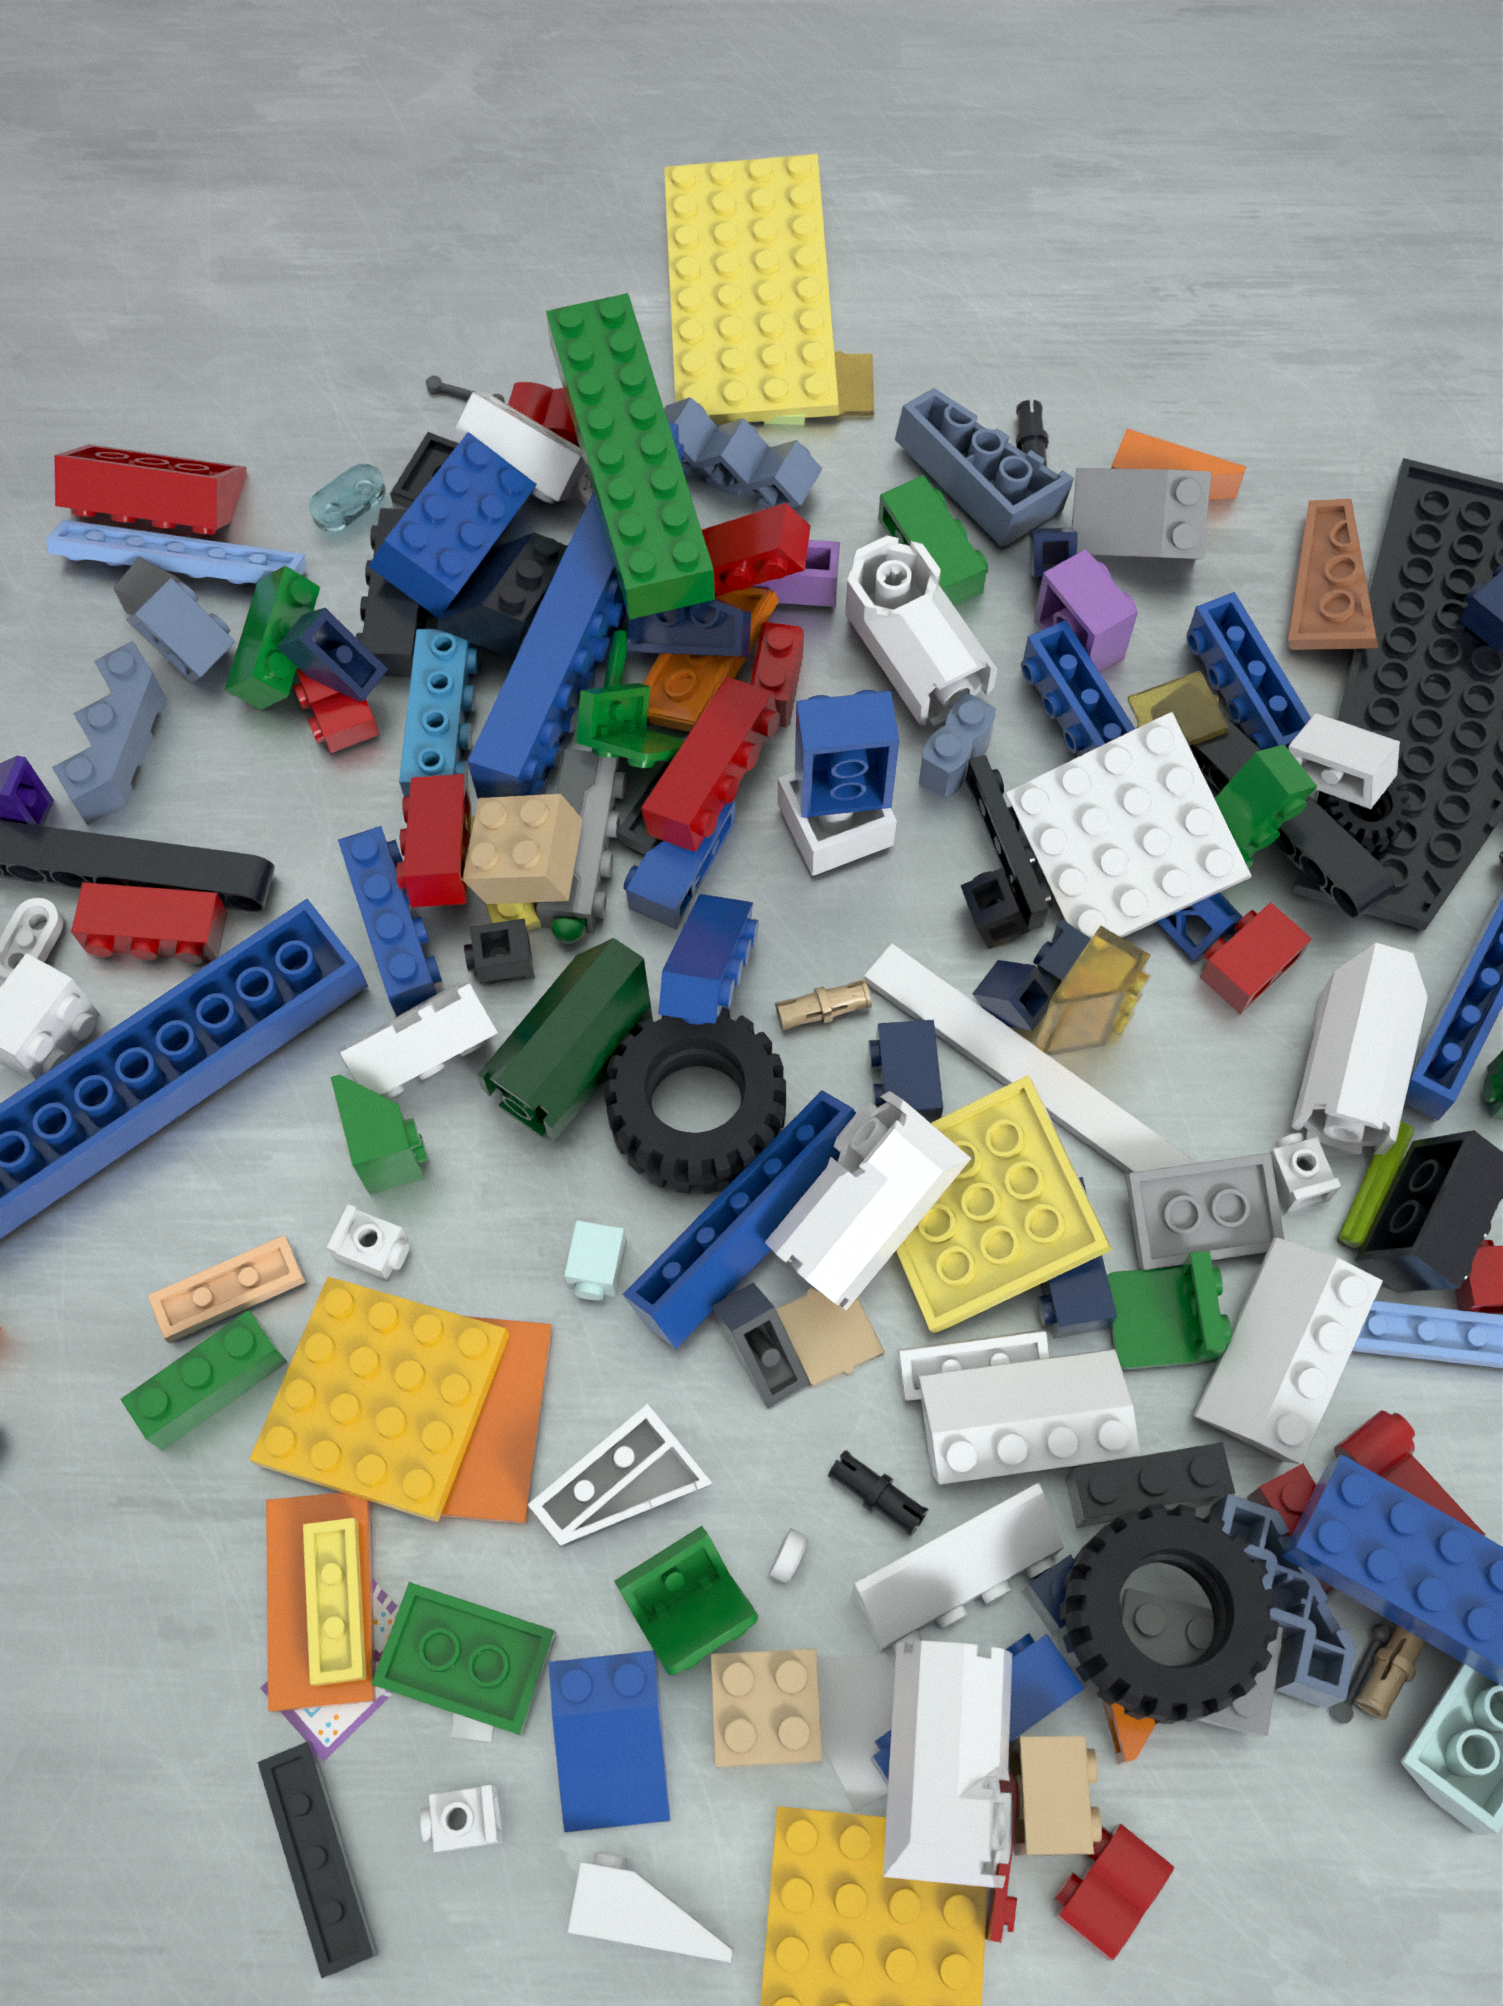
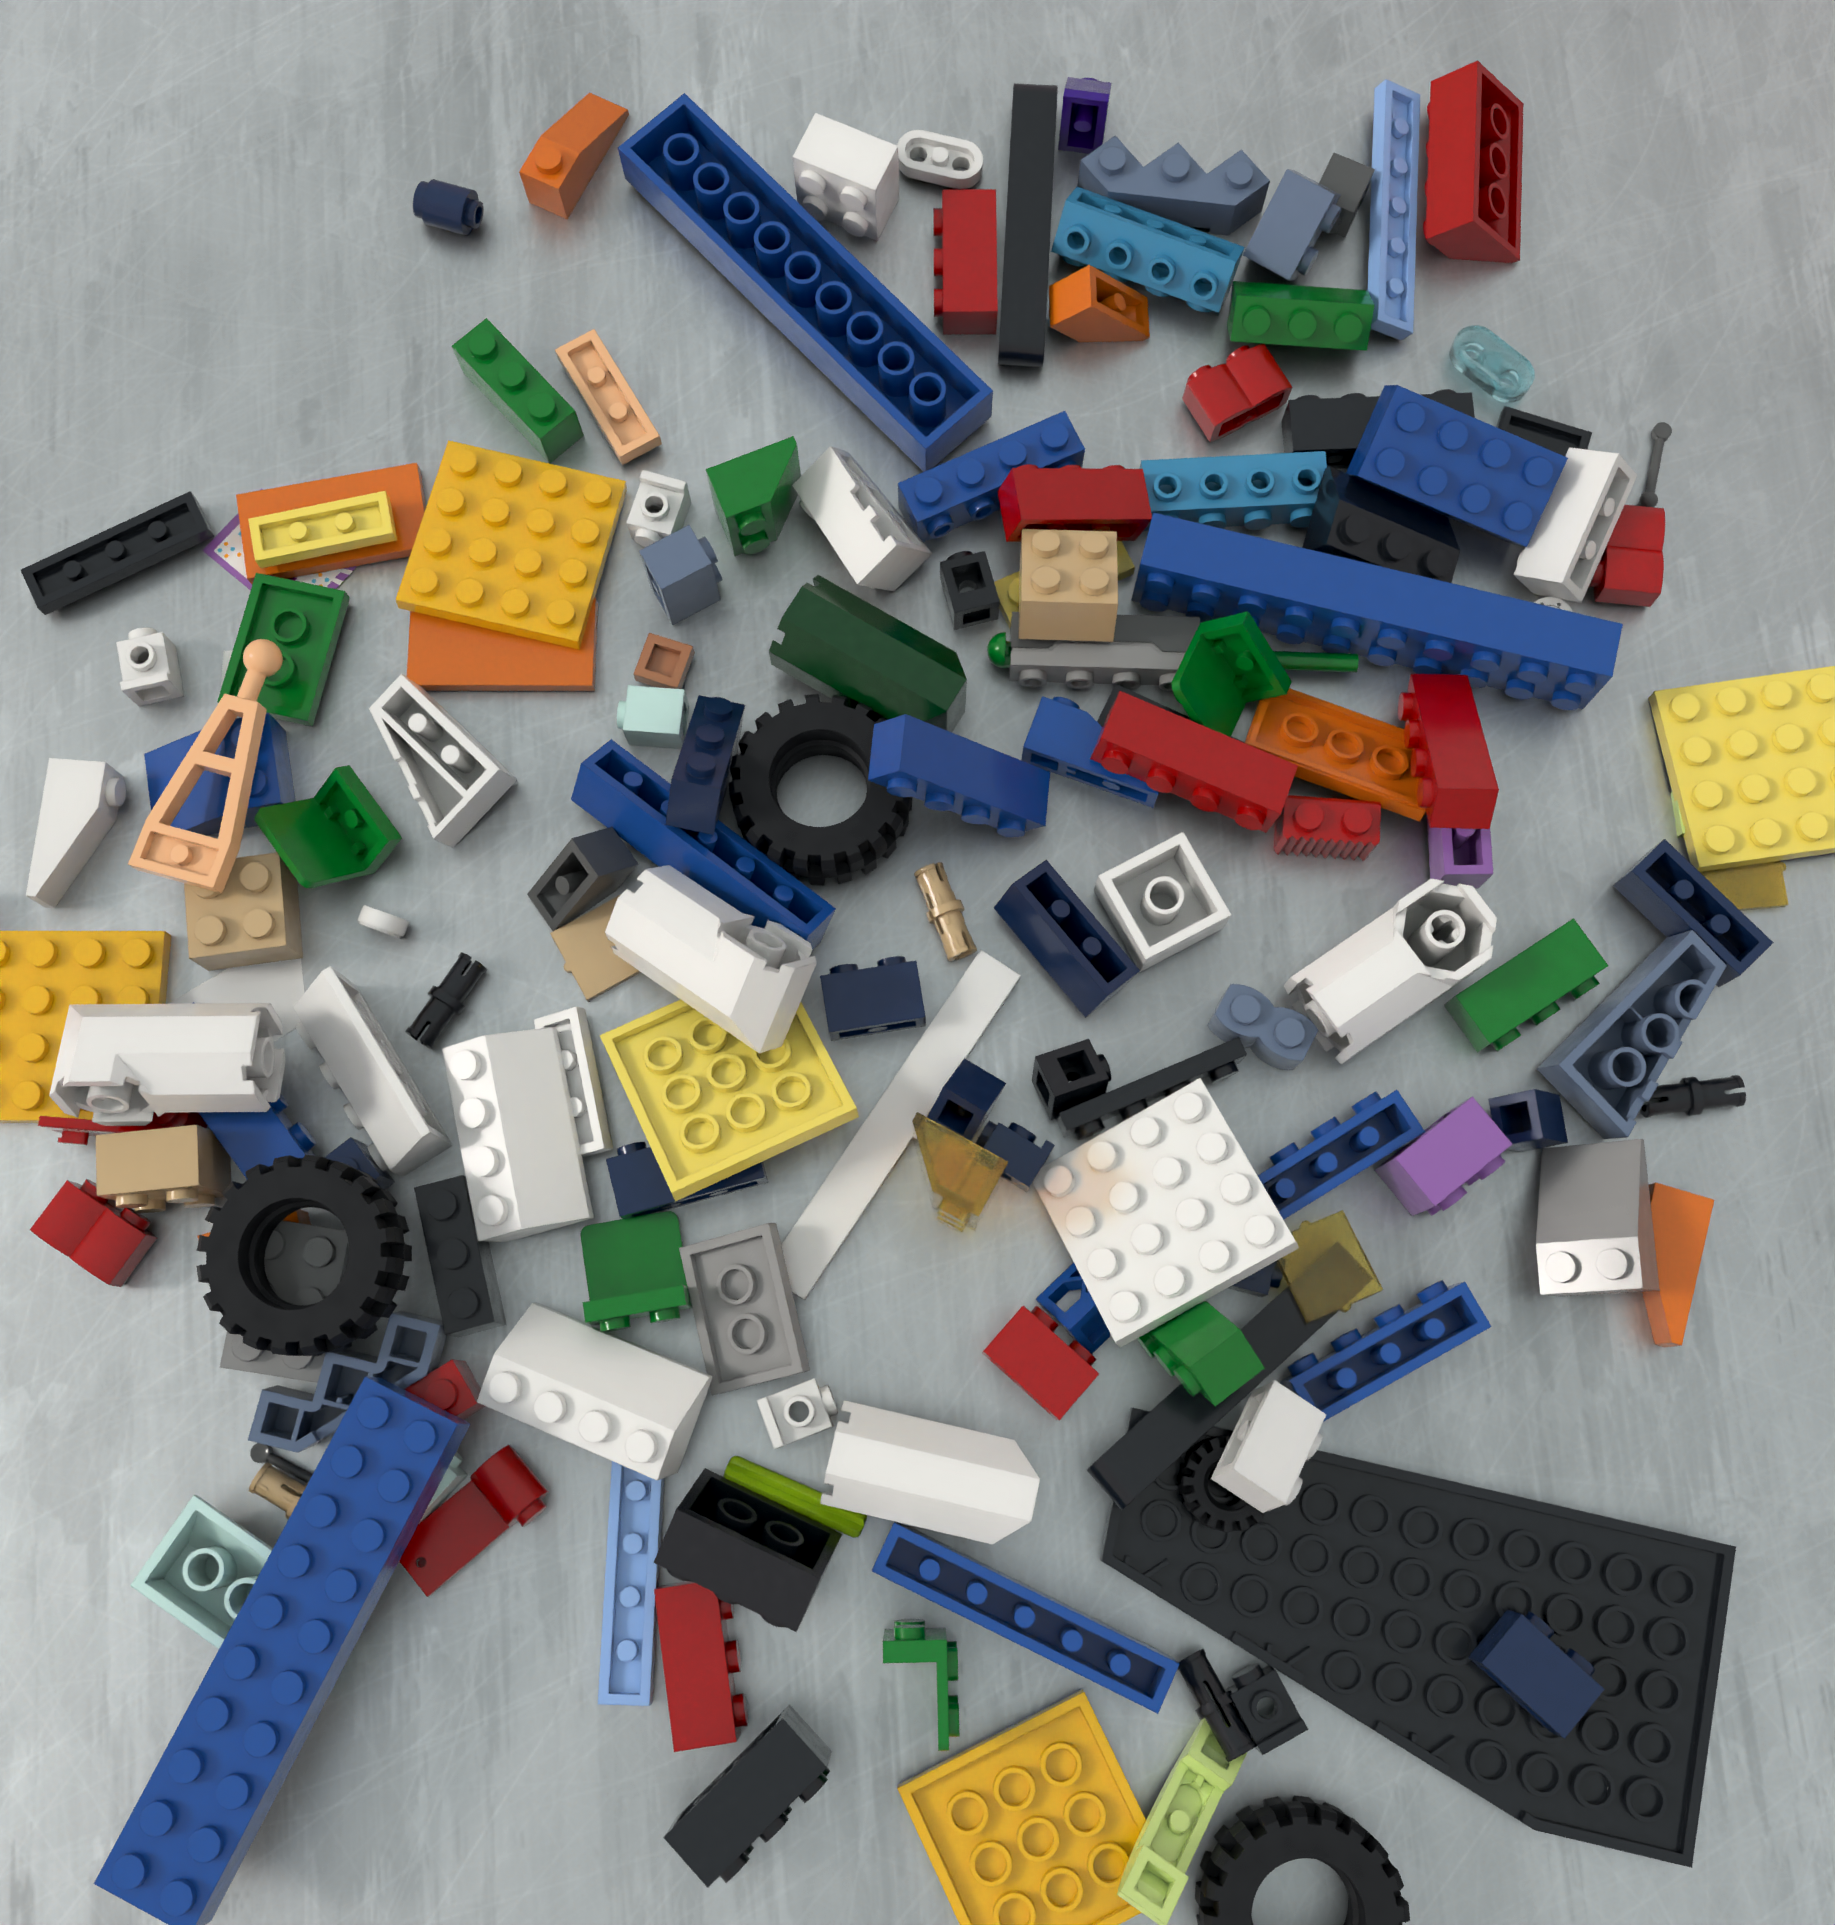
camera: 85 degrees right, 10 degrees up
dark blue slope [277,607,388,702] -> none
green brick [546,293,715,620] -> none
dark blue wing [627,598,751,657] -> none
sand blue brick [664,397,822,509] -> none
blue brick [795,690,899,818] -> none
nougat wing [1288,499,1378,650] -> none
none -> light nougat plate [128,639,283,893]
none -> nougat plate [633,633,695,689]
none -> sand blue brick [639,525,723,625]
none -> dark blue brick [666,695,745,835]
none -> dark blue brick [993,860,1140,1018]
none -> orange slope [1049,265,1150,342]
none -> dark azure brick [1051,187,1245,313]
none -> dark blue brick [1613,839,1774,987]

